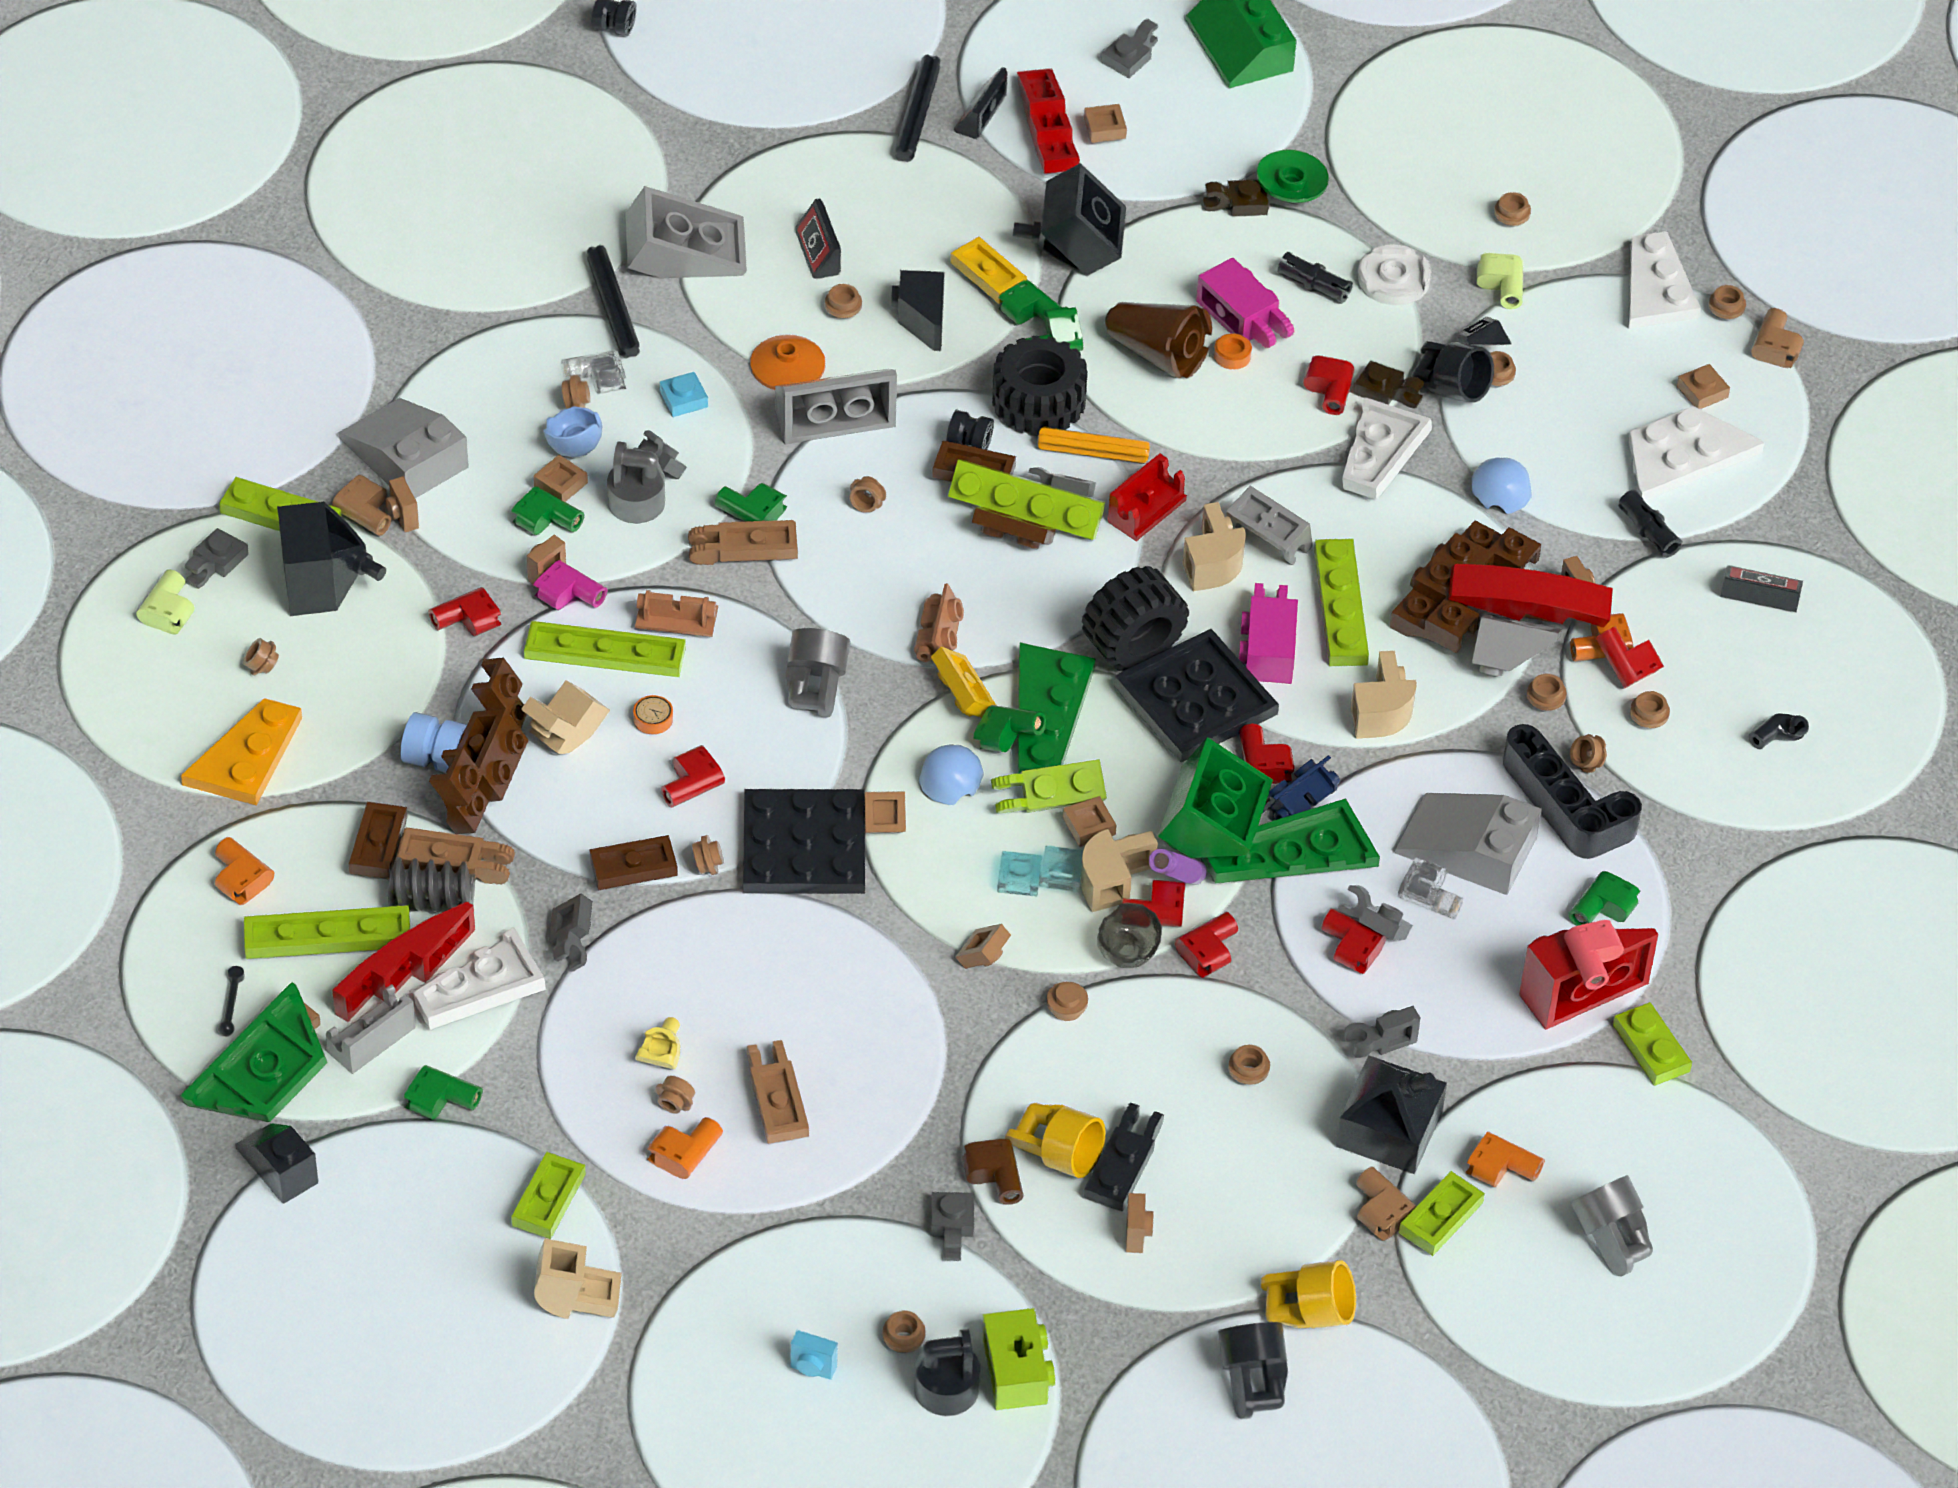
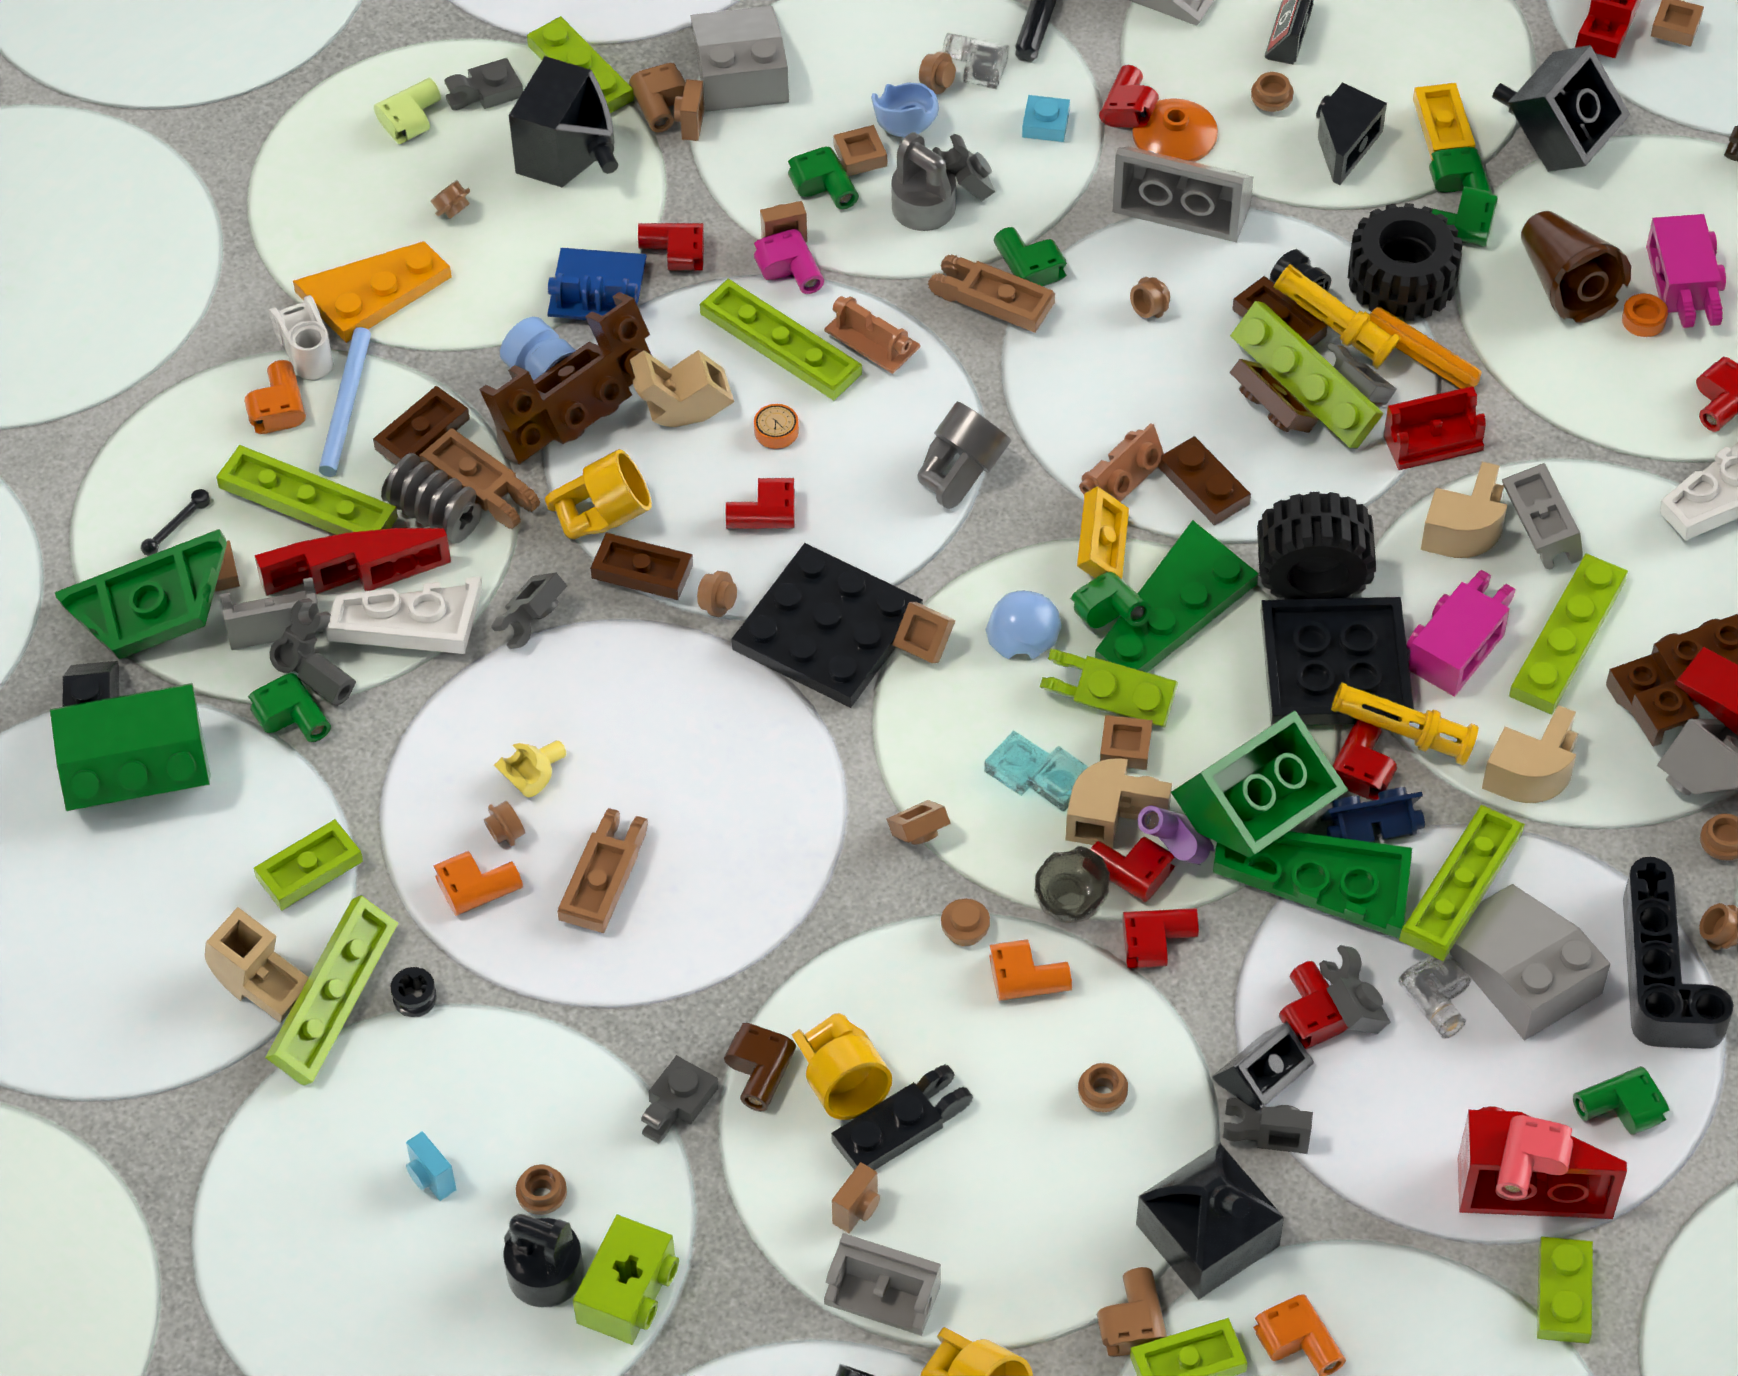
camera: 35 degrees right, 5 degrees up
none -> green slope [50,683,211,811]
none -> lime plate [265,895,399,1086]
none -> white piece [268,295,334,380]
none -> dark grey bar [269,598,356,706]
none -> light blue bar [319,327,371,477]
none -> black bush [390,967,437,1017]
none -> yellow piece [545,449,652,539]
none -> blue hinge [547,248,647,320]
none -> light grey hinge [824,1233,941,1336]
none -> orange piece [989,939,1072,1001]
none -> red piece [1099,65,1159,128]
none -> reddish brown plate [1158,436,1251,526]
none -> black slope [1212,1021,1314,1111]
none -> yellow pin [1273,264,1401,369]
none -> yellow pin [1331,682,1479,766]
none -> lime tile [1399,804,1525,961]

